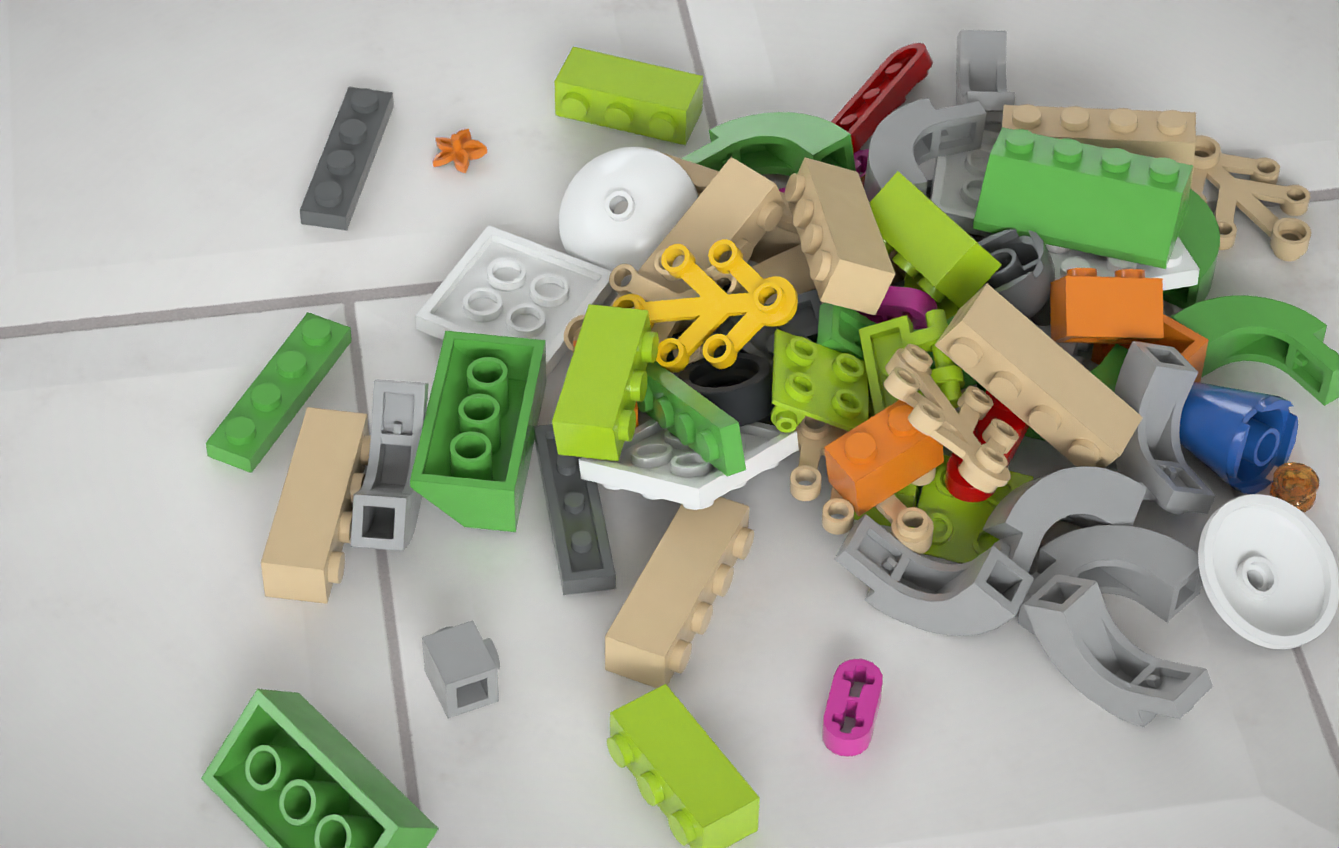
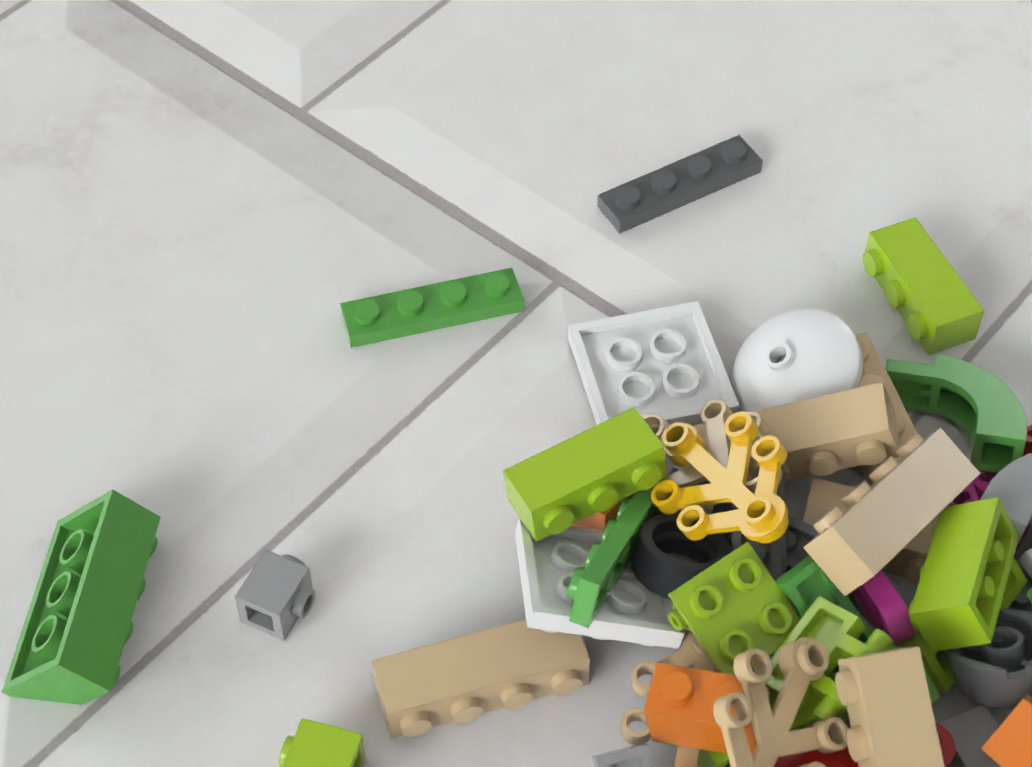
camera: 50 degrees right, 5 degrees up
tan brick [261,407,371,604] -> none
light grey arch [351,379,428,551] -> none
bright green slope [410,331,546,532] -> none
orange plant [432,129,488,173] -> none
dark grey plate [534,424,616,595] -> none

